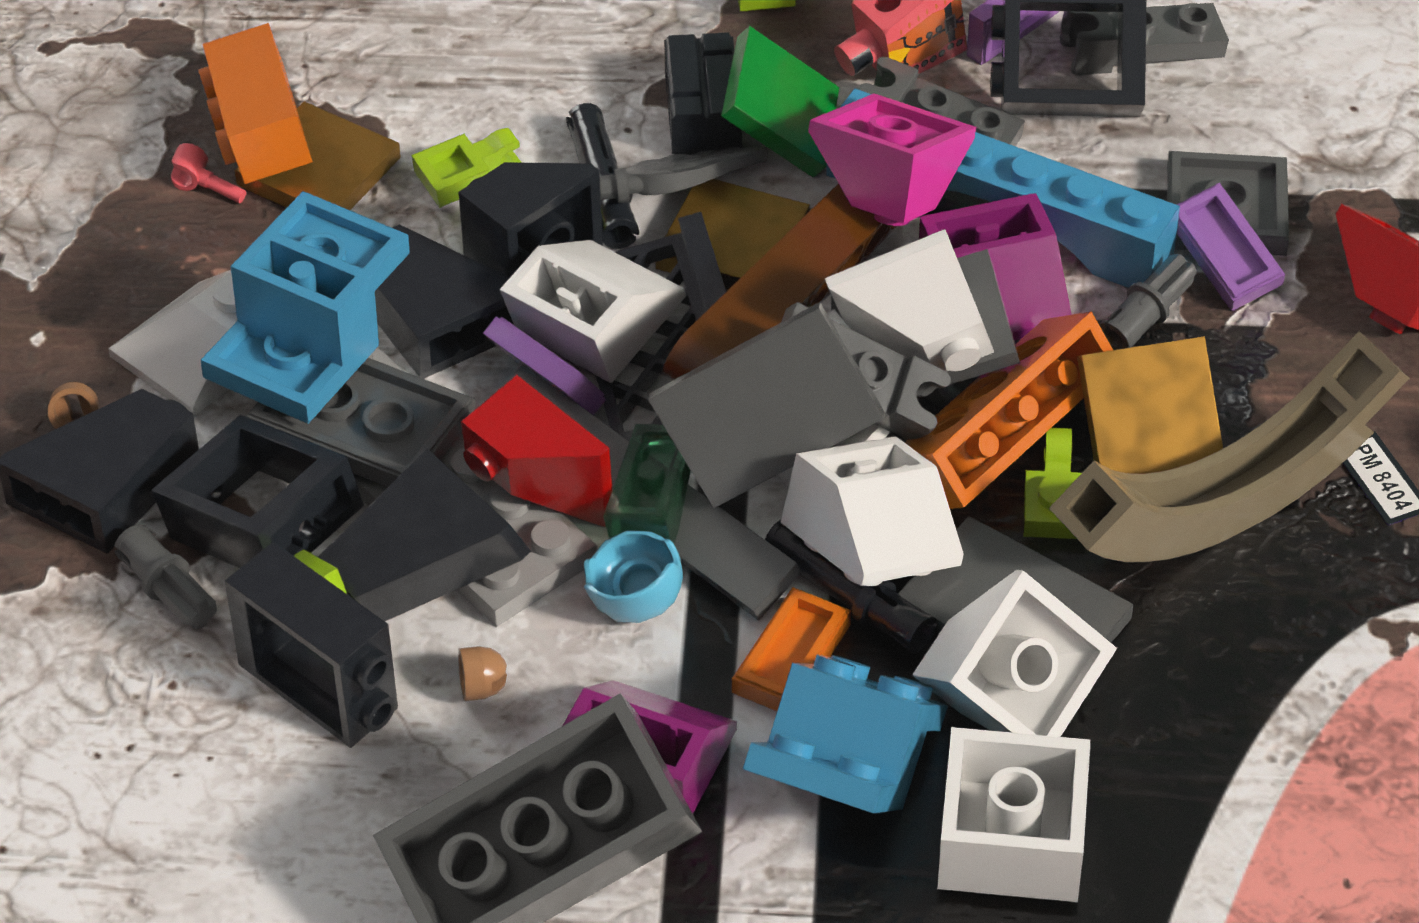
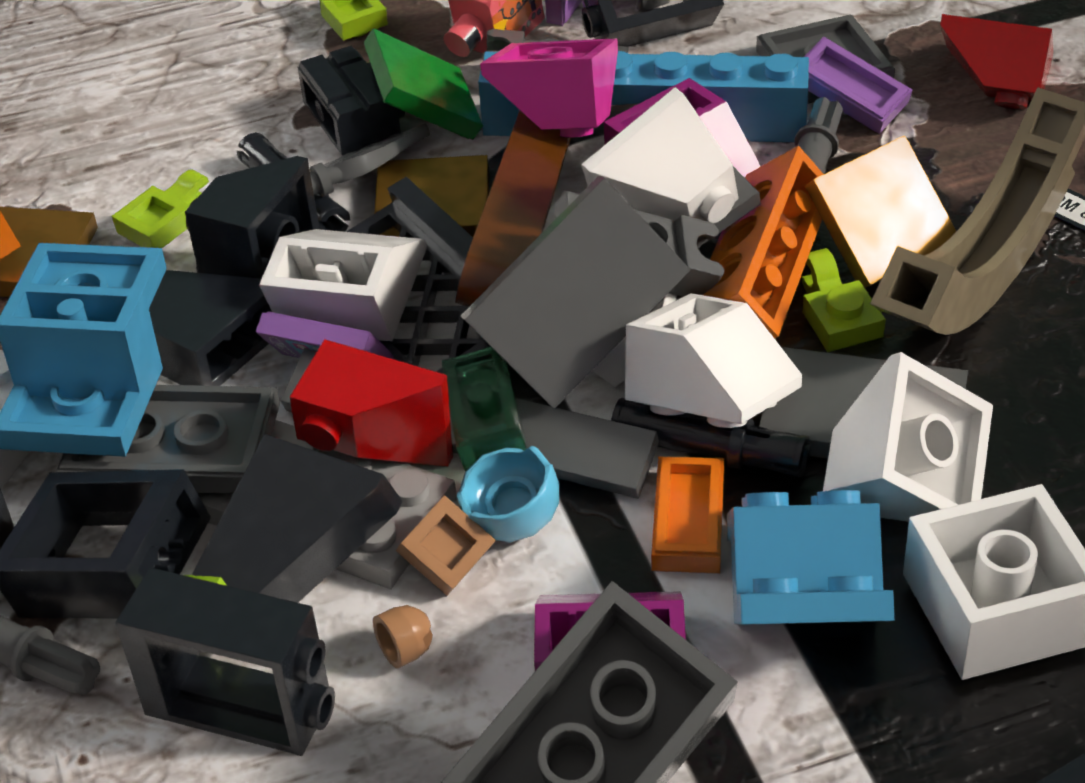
camera: 20 degrees left, 5 degrees down
none -> medium nougat plate [396,495,496,596]

